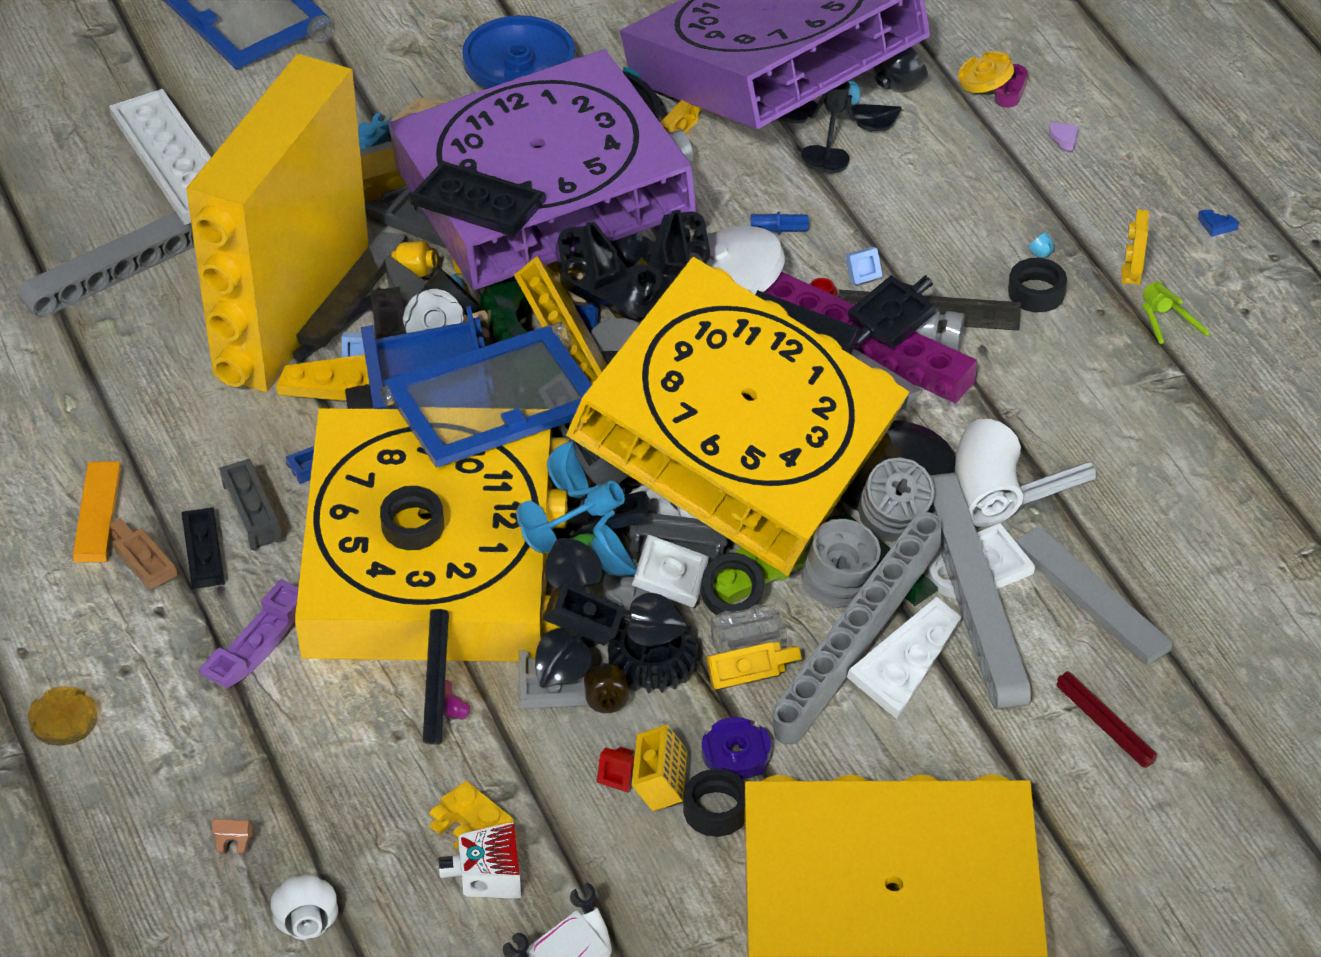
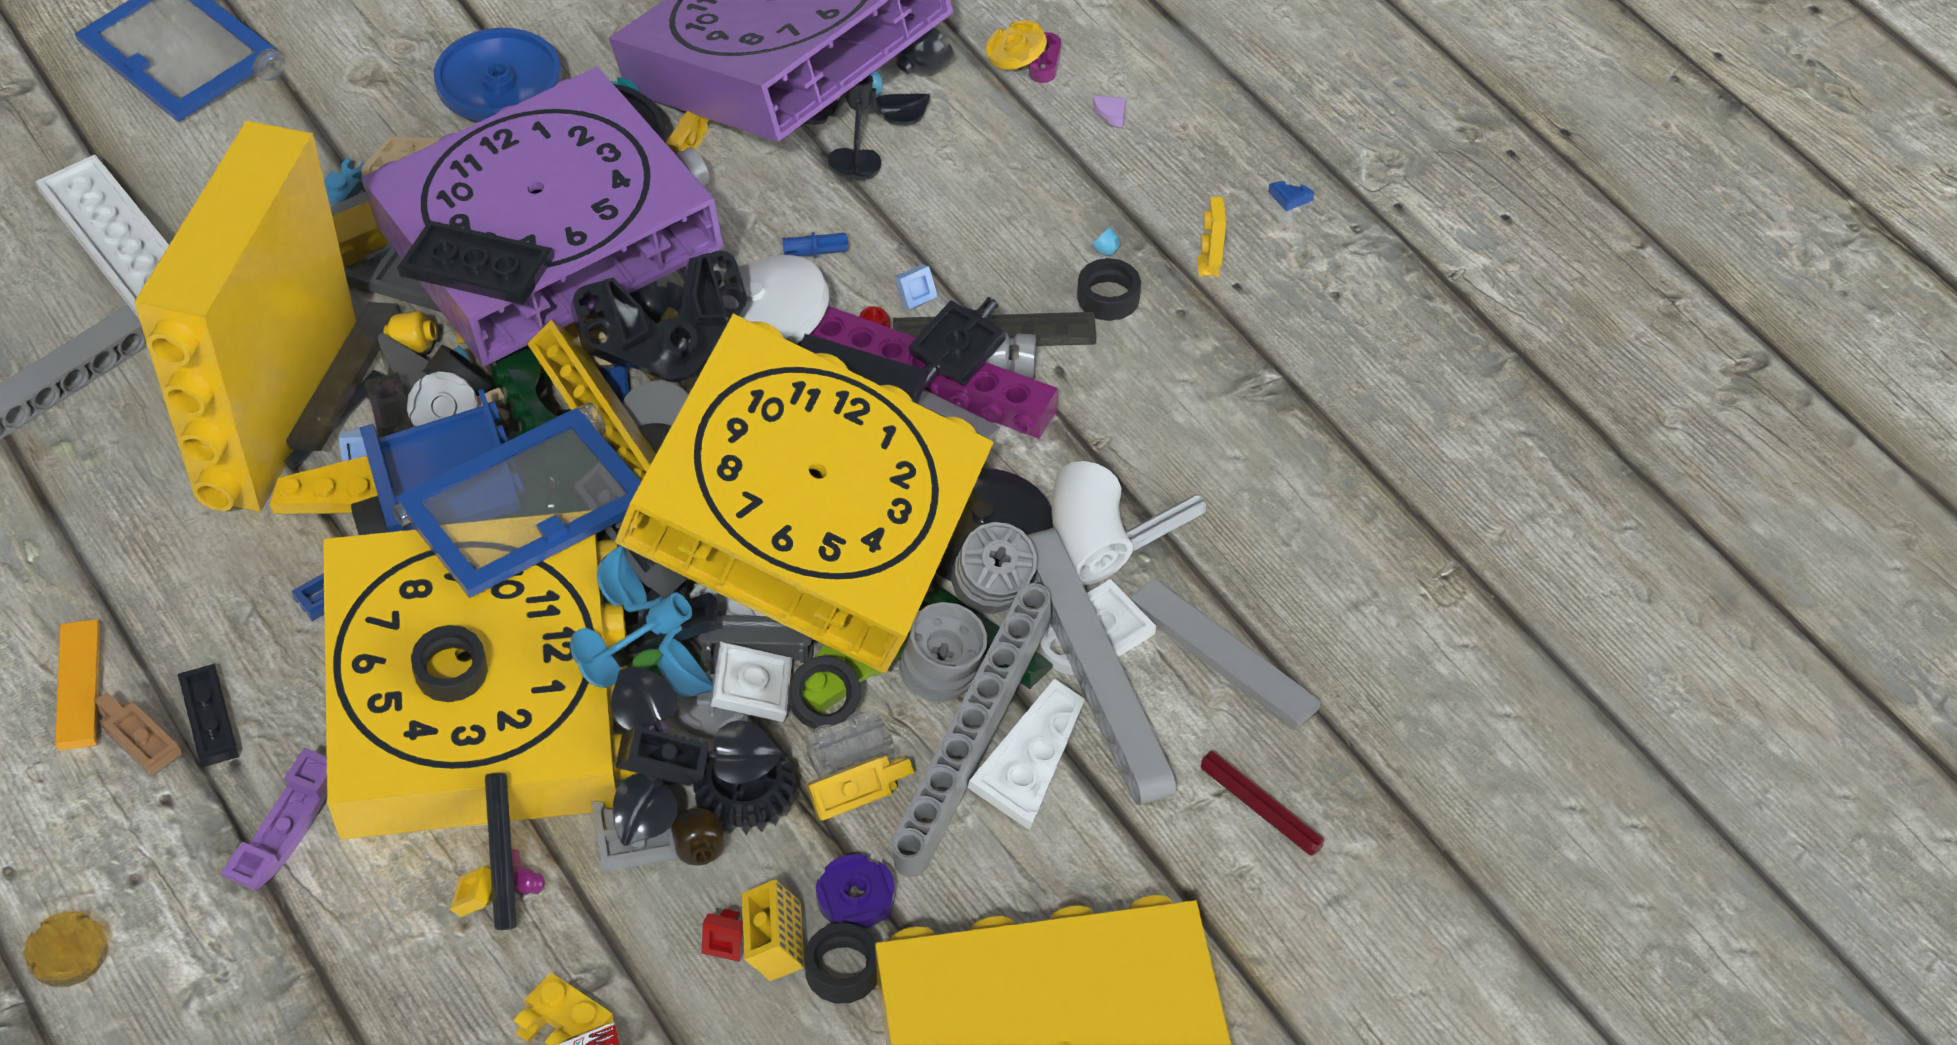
camera: 10 degrees left, 5 degrees up
dark grey container [219,458,282,550] -> none
lime plant [1142,281,1210,344] -> none
none -> yellow plate [449,866,492,917]

